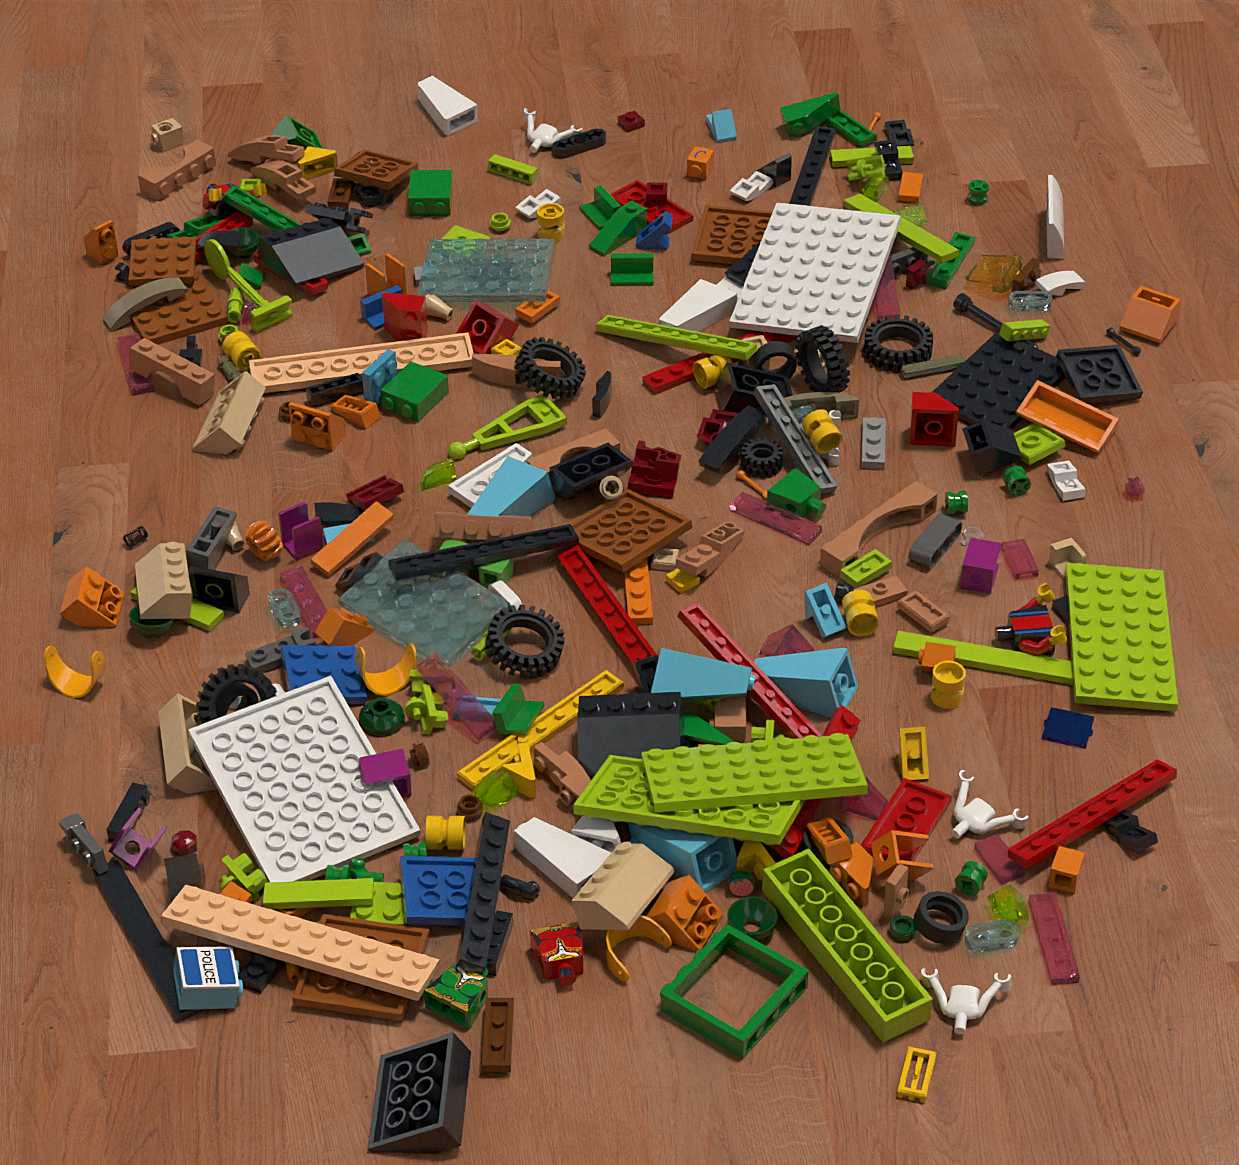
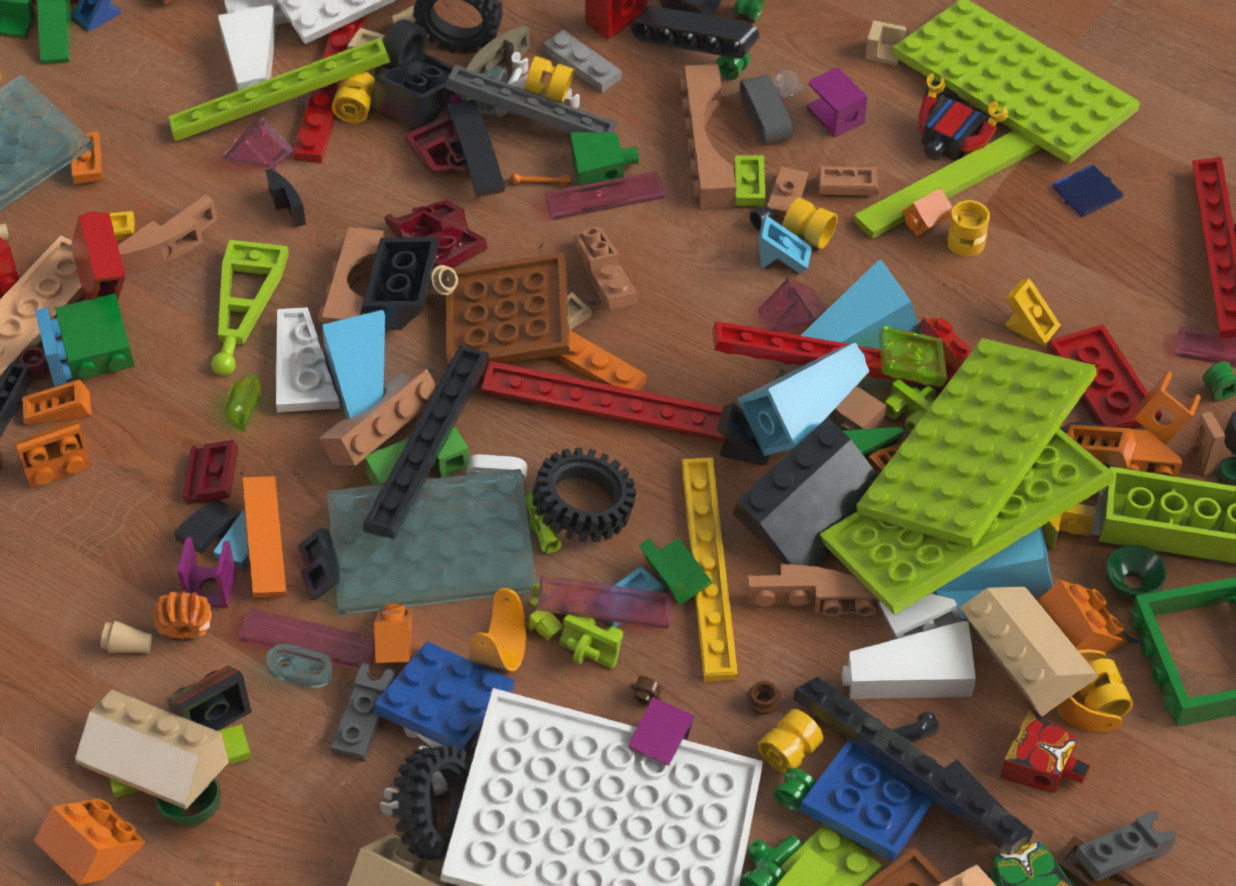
camera: 50 degrees left, 10 degrees up
black piece [123,526,148,548] -> none
dark grey slope [186,506,237,572] -> none
dark green piece [359,697,405,737] -> none
red slope [456,299,519,354] -> none
clear neon green brick [473,770,519,807] -> none
yellow slope [501,742,536,798] -> none
black tyre [514,337,586,400] -> none
green panel [611,253,654,286] -> none
yellow tile [666,569,700,594] -> none
tile [728,871,755,897] -> none
black tyre [741,437,783,478] -> none
white piece [951,770,1028,839] -> none
clear pink tile [1001,539,1039,580] -> none
none -> red brick [71,211,126,300]
none -> clear pink slope [222,115,294,170]
none -> black beam [631,6,759,59]
none -> clear neon green plate [879,326,947,387]
none -> dark grey plate [1075,811,1176,882]
none -> yellow wheel [1079,659,1134,718]

